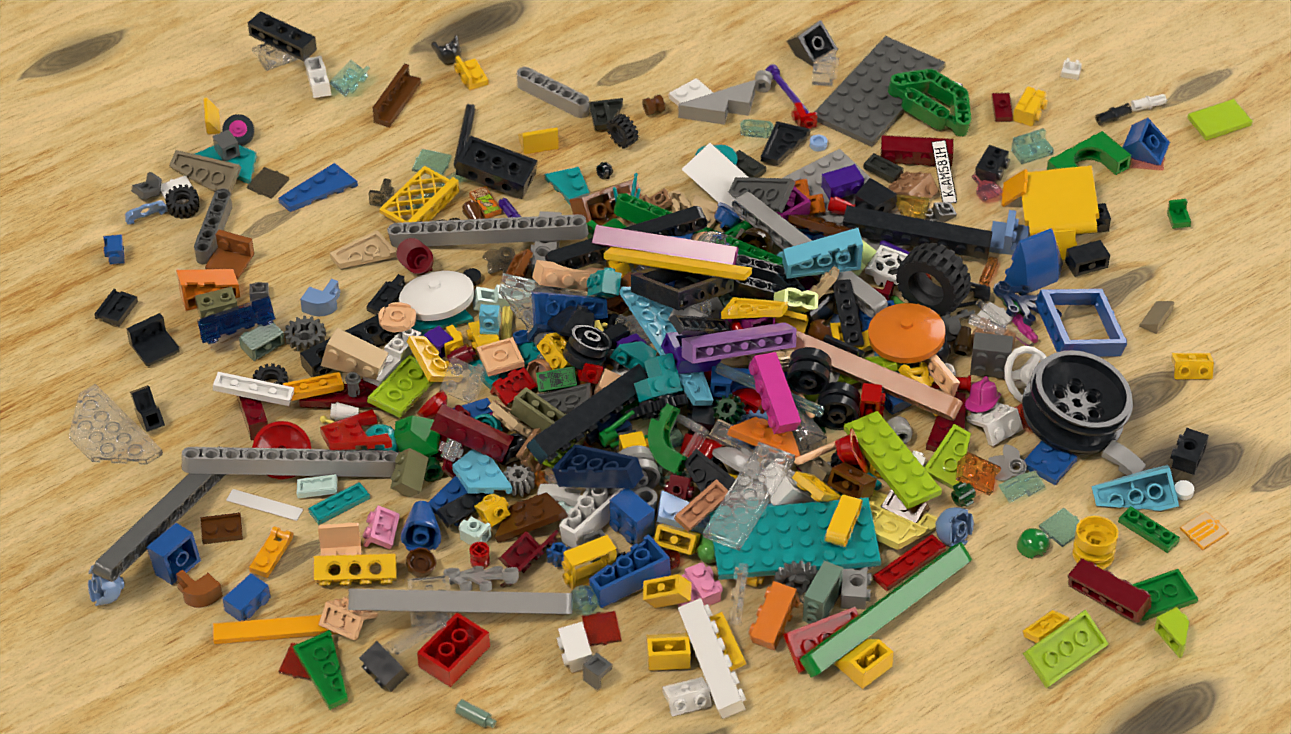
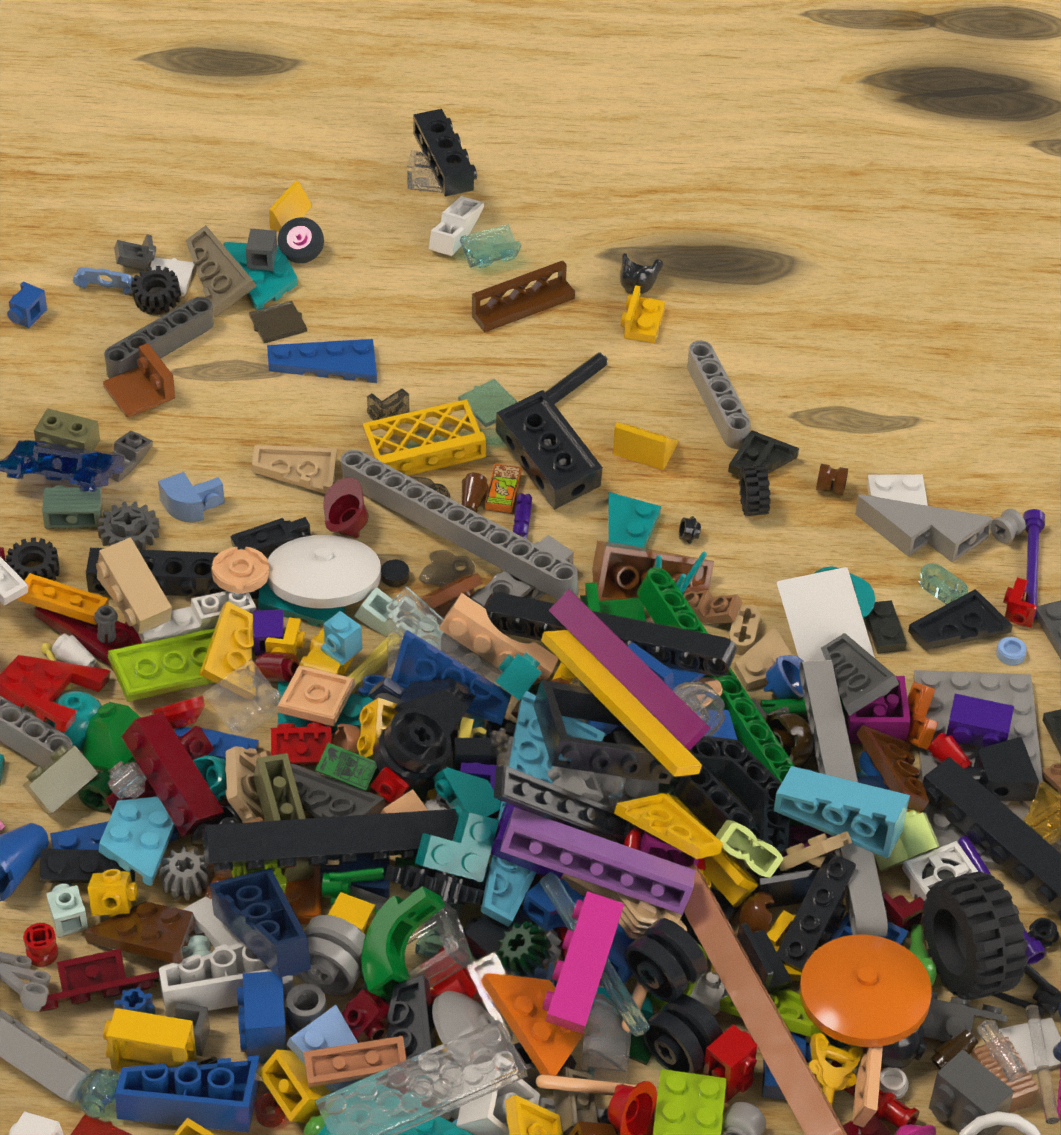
camera: 35 degrees right, 0 degrees up
orange wedge [176,269,240,311] -> none

